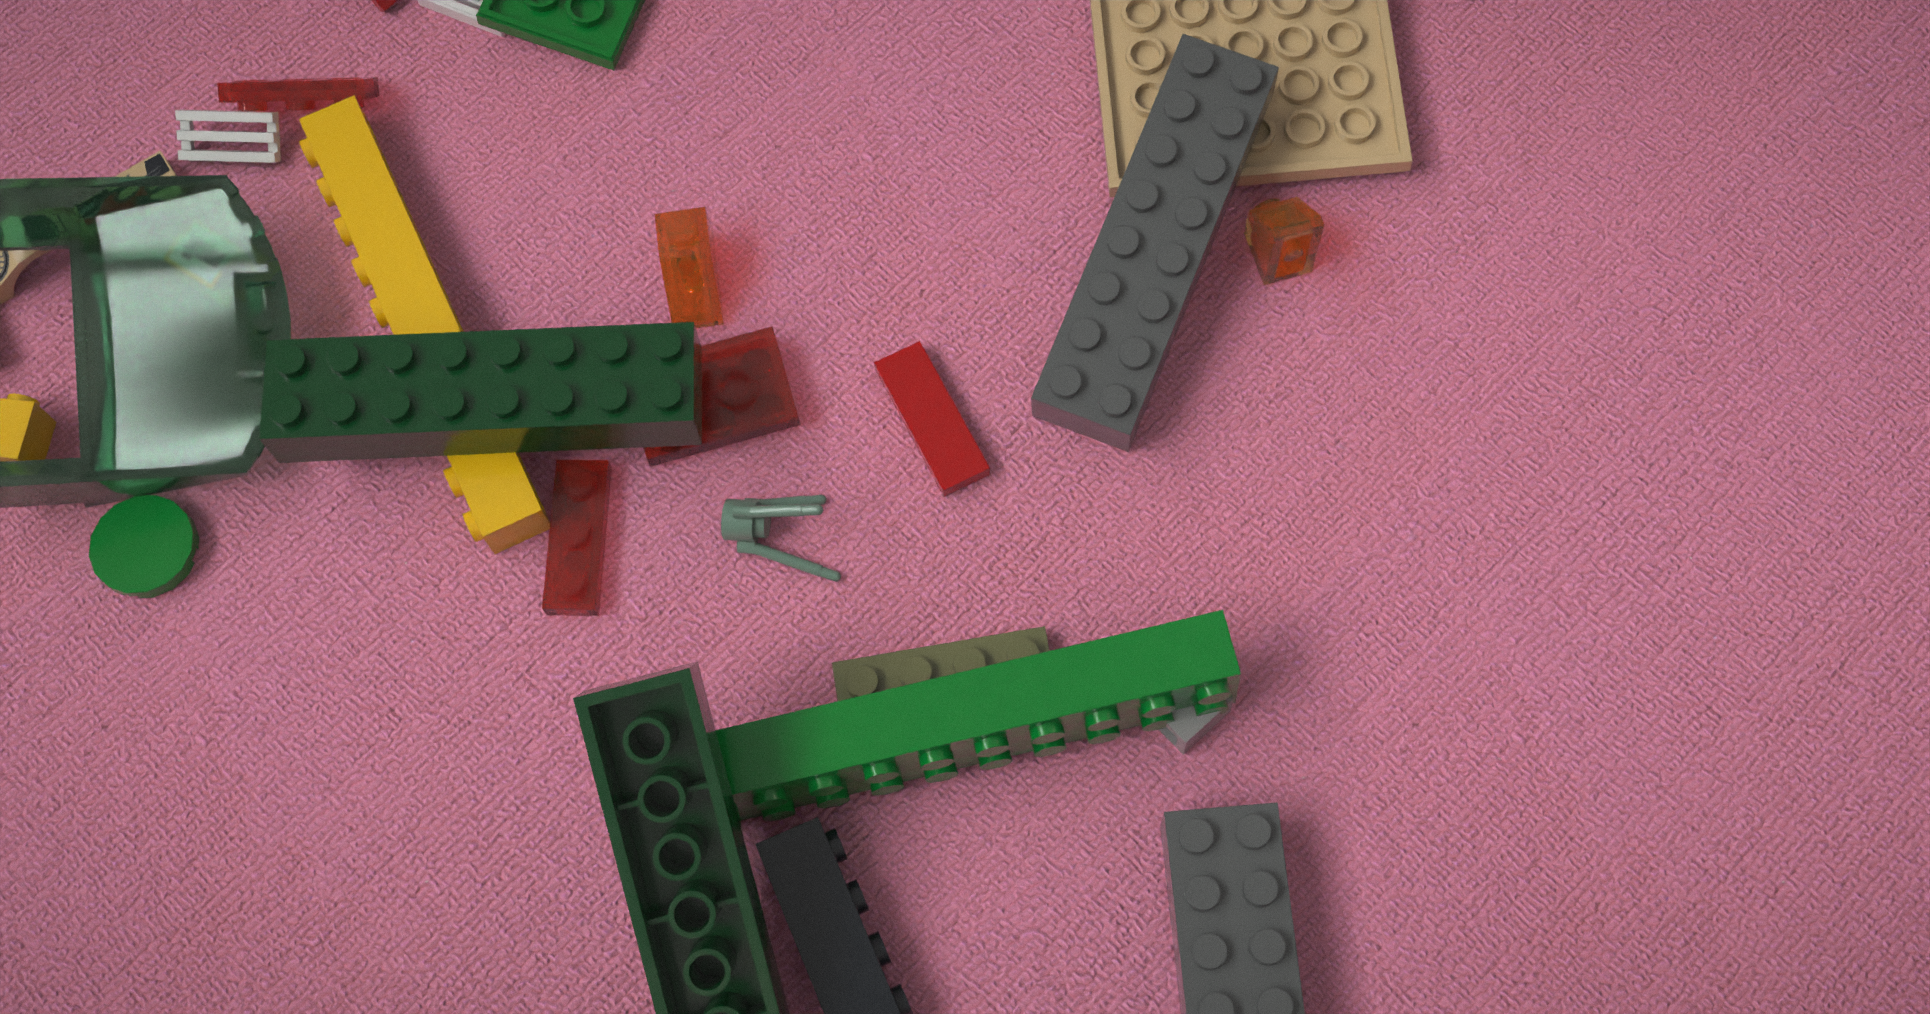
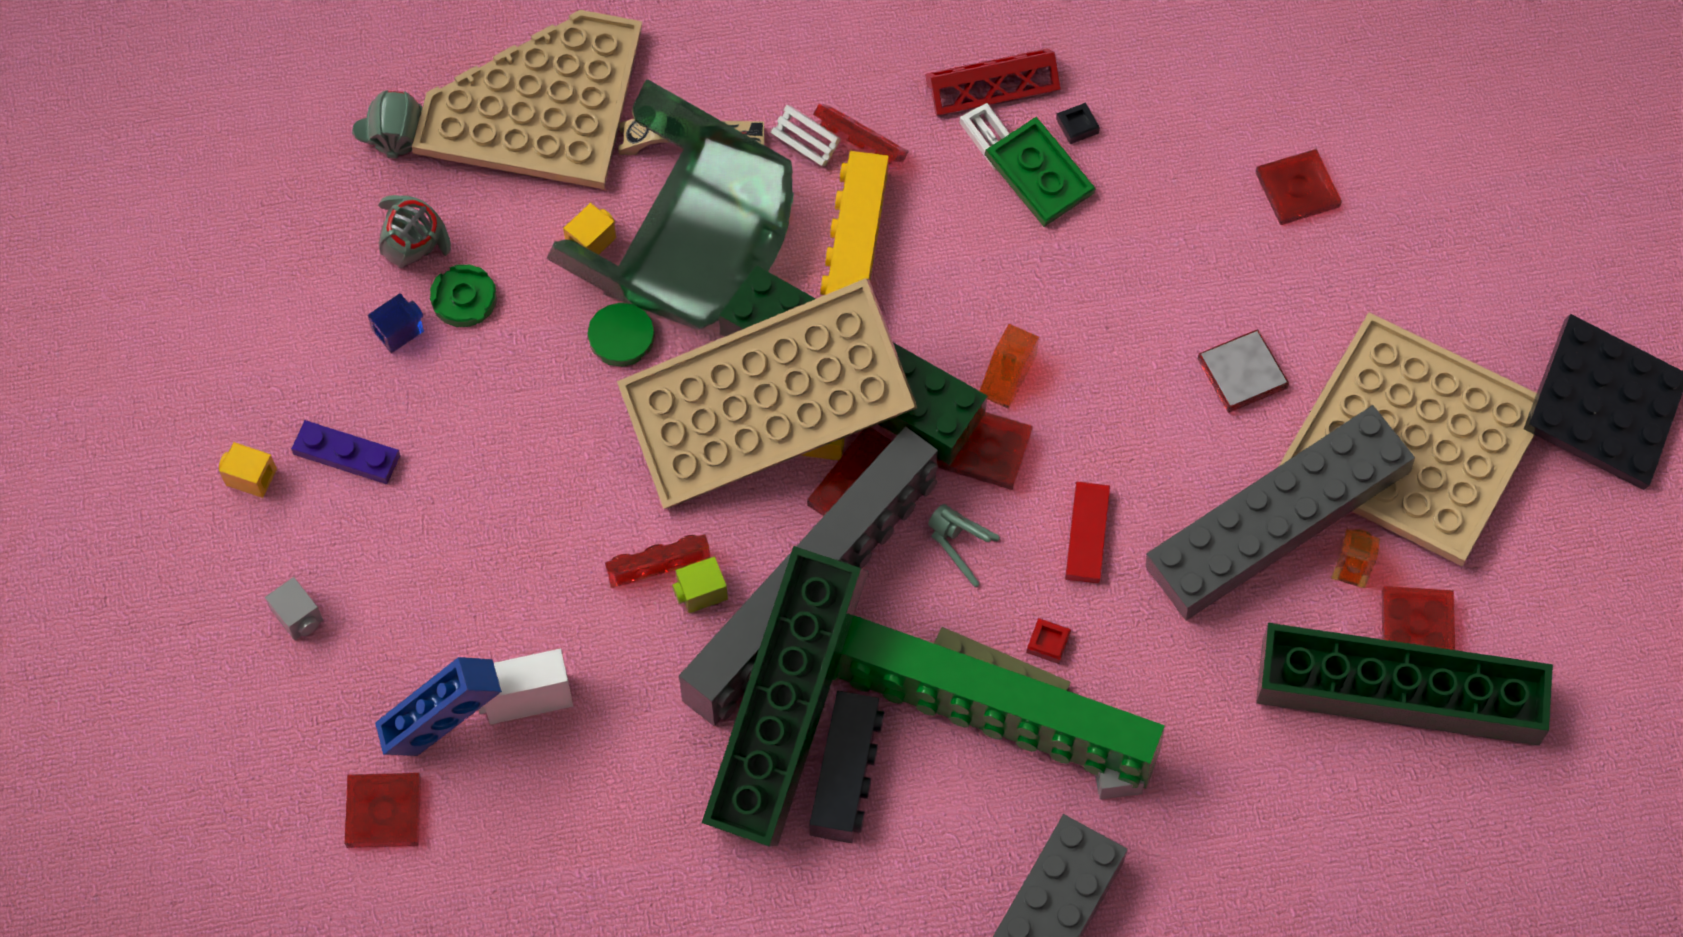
camera: 30 degrees right, 5 degrees down
none -> clear red plate [605,534,710,588]
none -> tan plate [617,278,917,509]
none -> lime brick [672,556,728,613]
none -> dark grey brick [679,426,938,726]
none -> red tile [1026,618,1071,664]
none -> flat silver tile [1197,329,1289,413]
none -> dark green brick [1256,623,1553,746]
none -> clear red plate [1382,586,1455,650]

